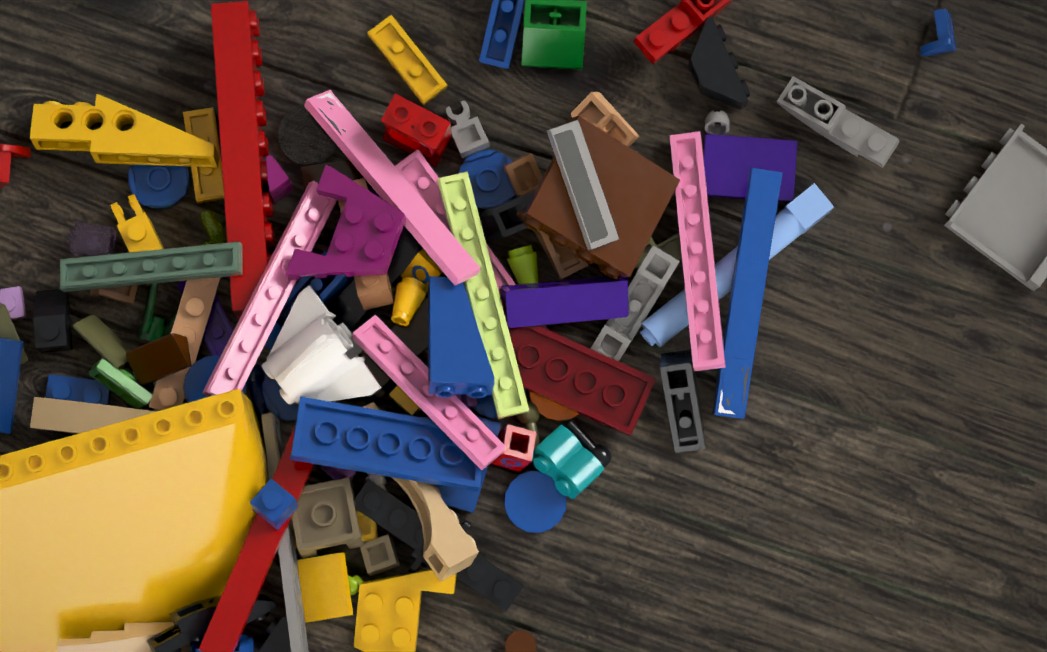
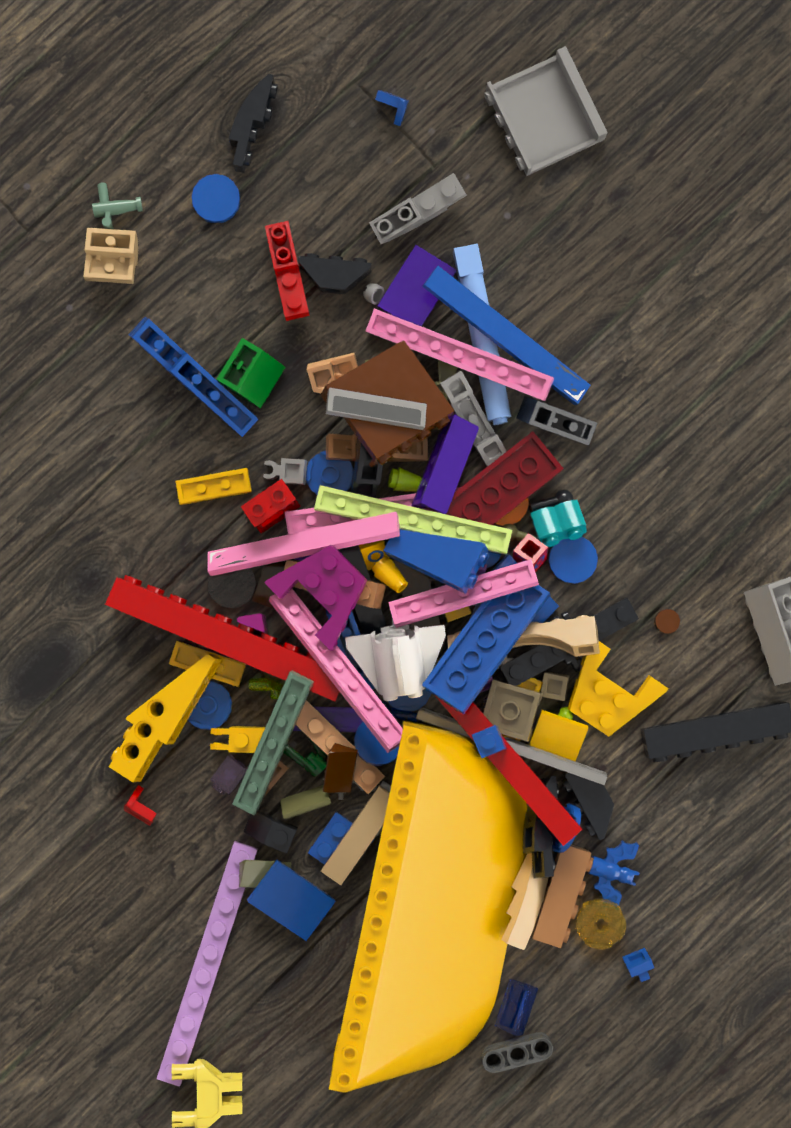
camera: 60 degrees left, 5 degrees up
bright green plate [89,358,153,409] -> none

